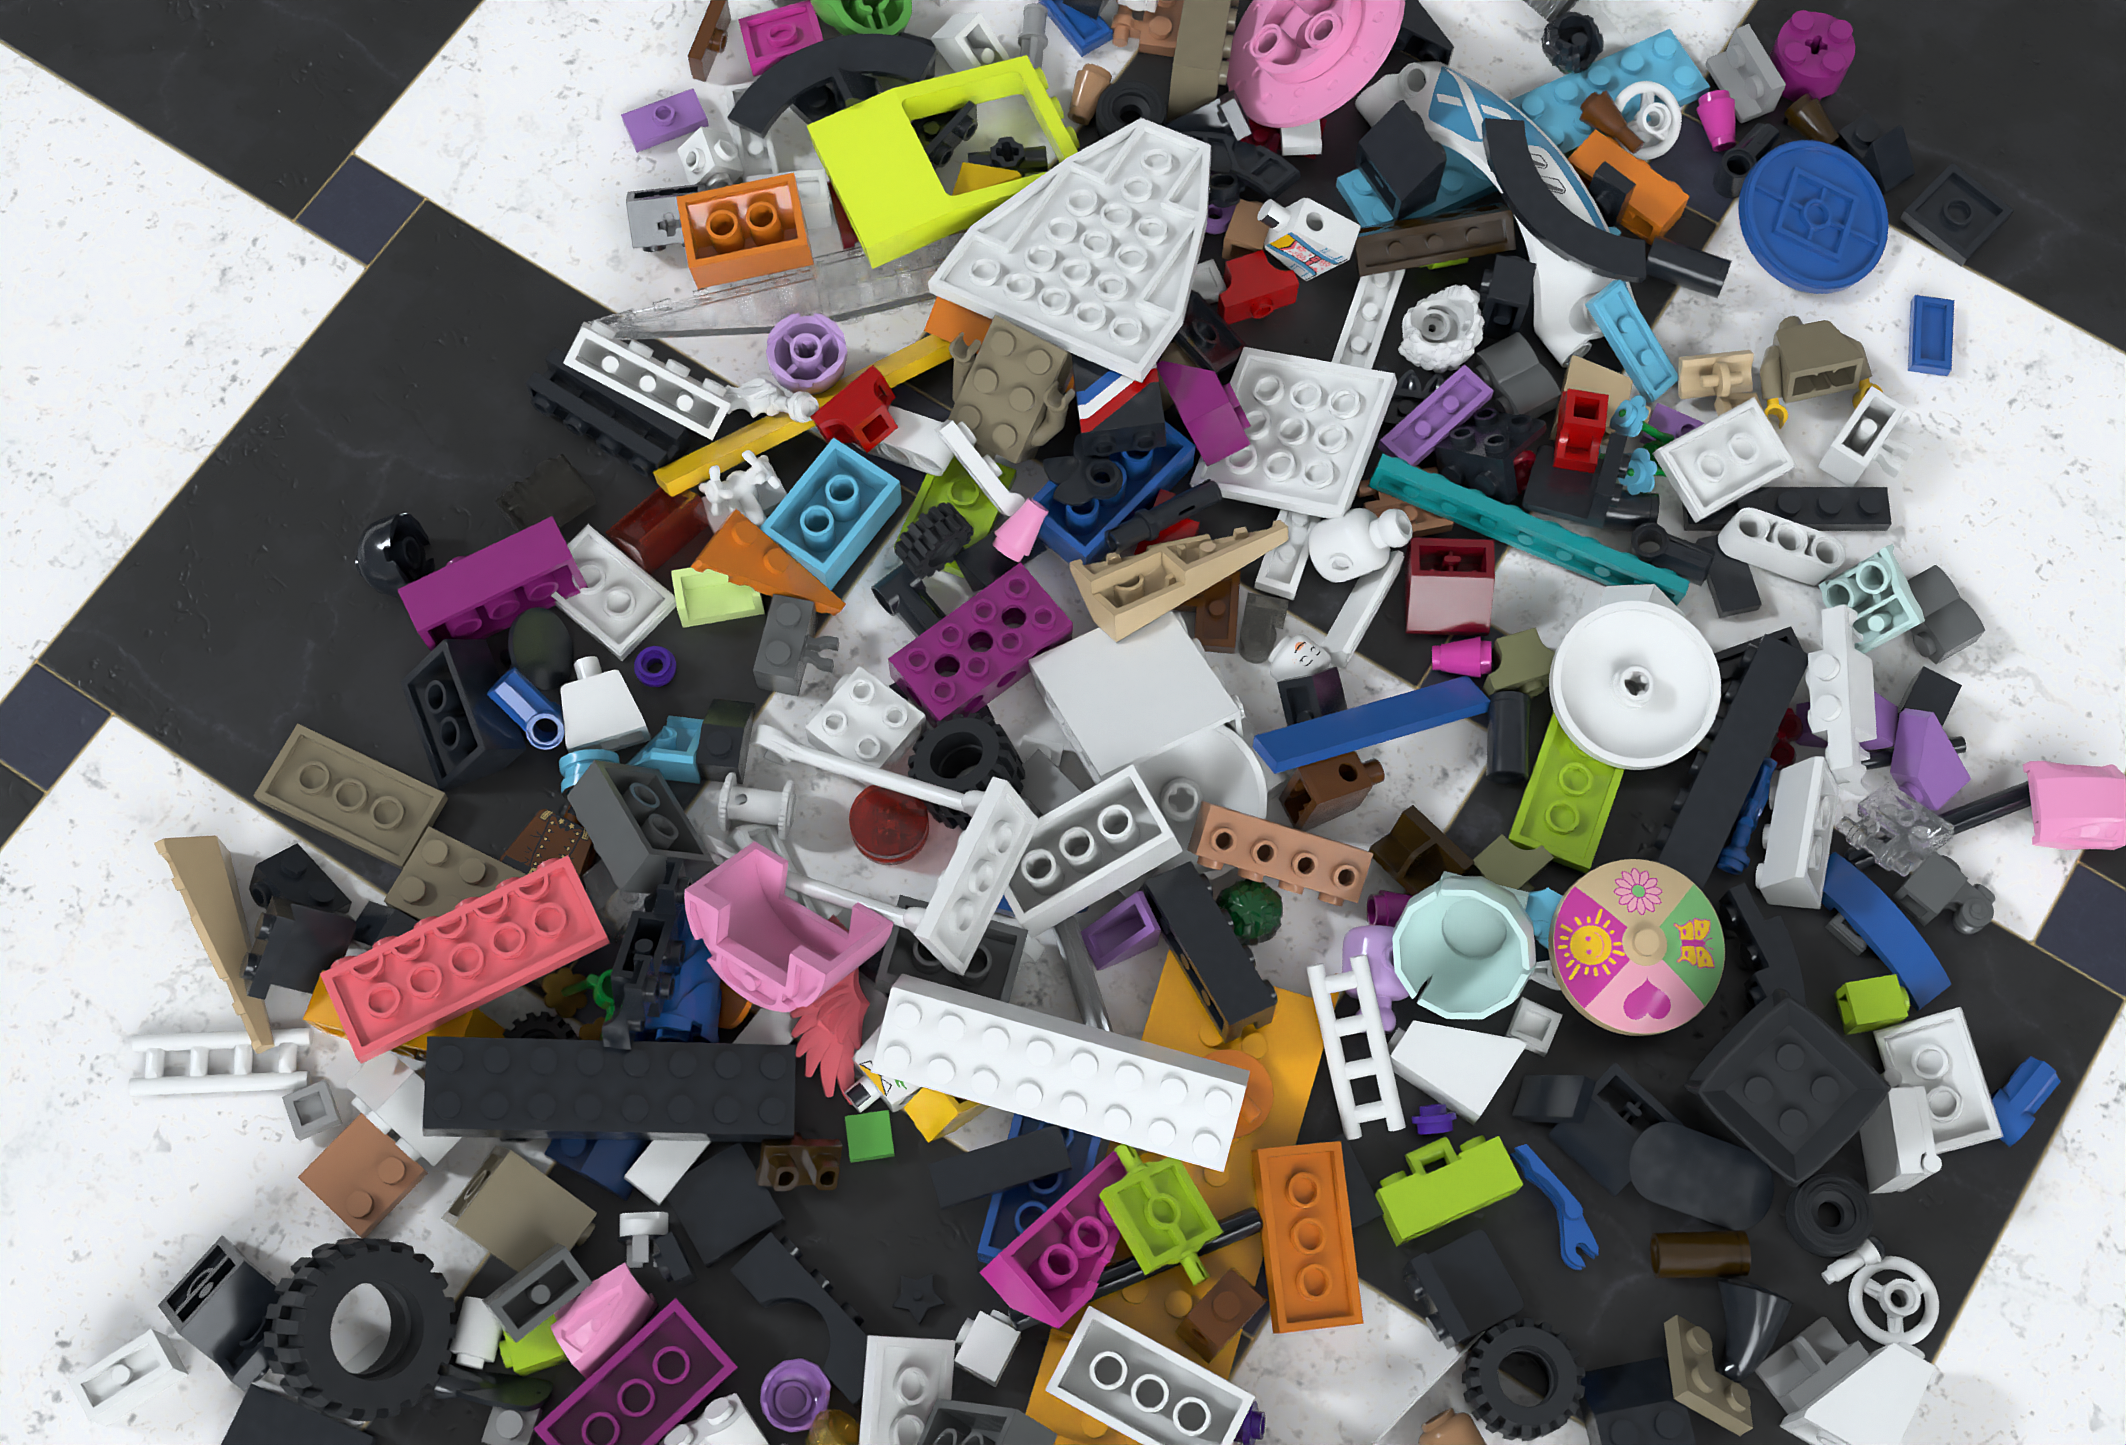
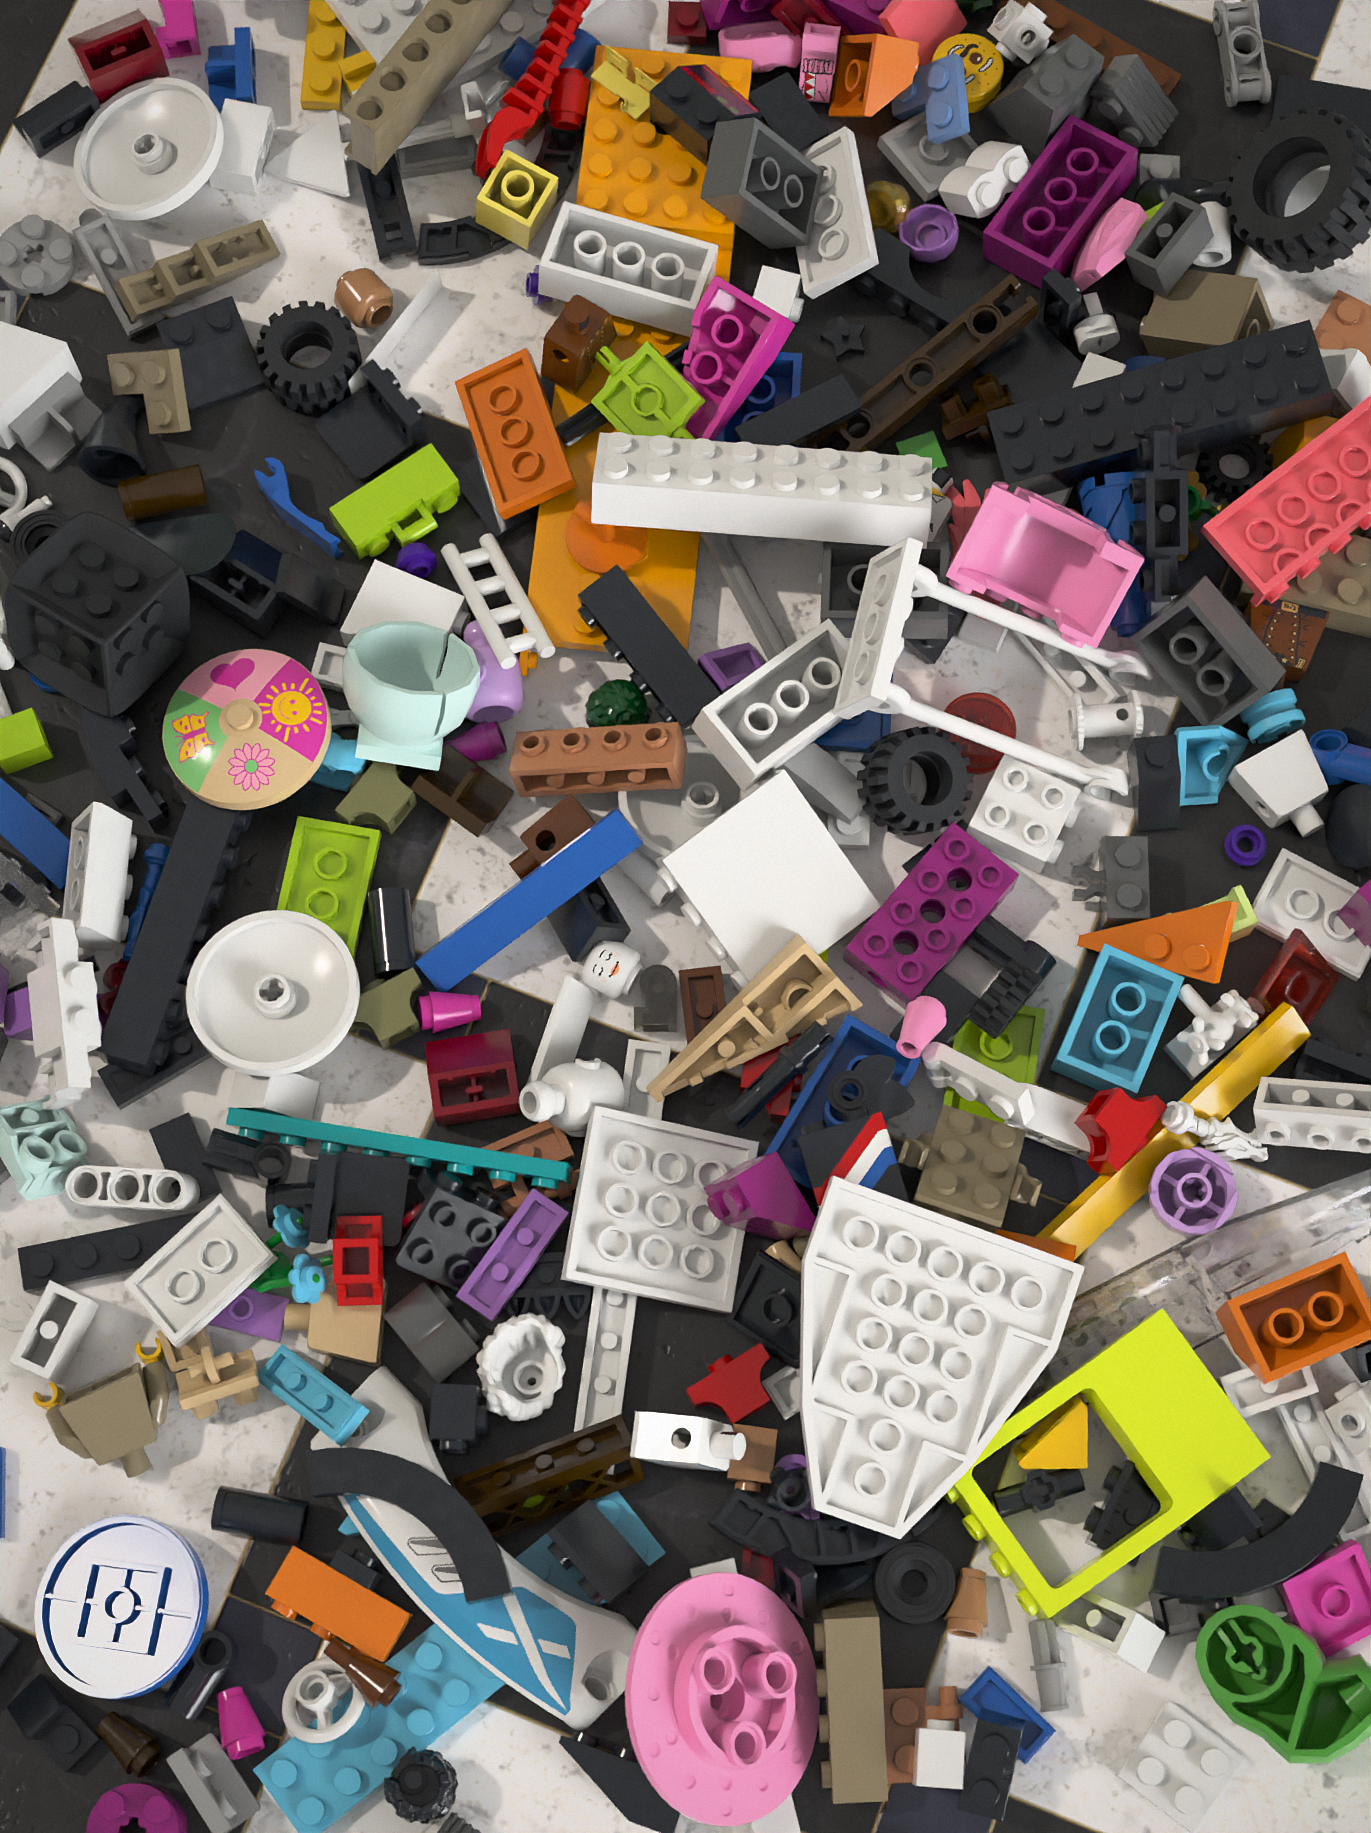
camera: 170 degrees right, 5 degrees up
none -> dark brown piece [805,273,1038,452]

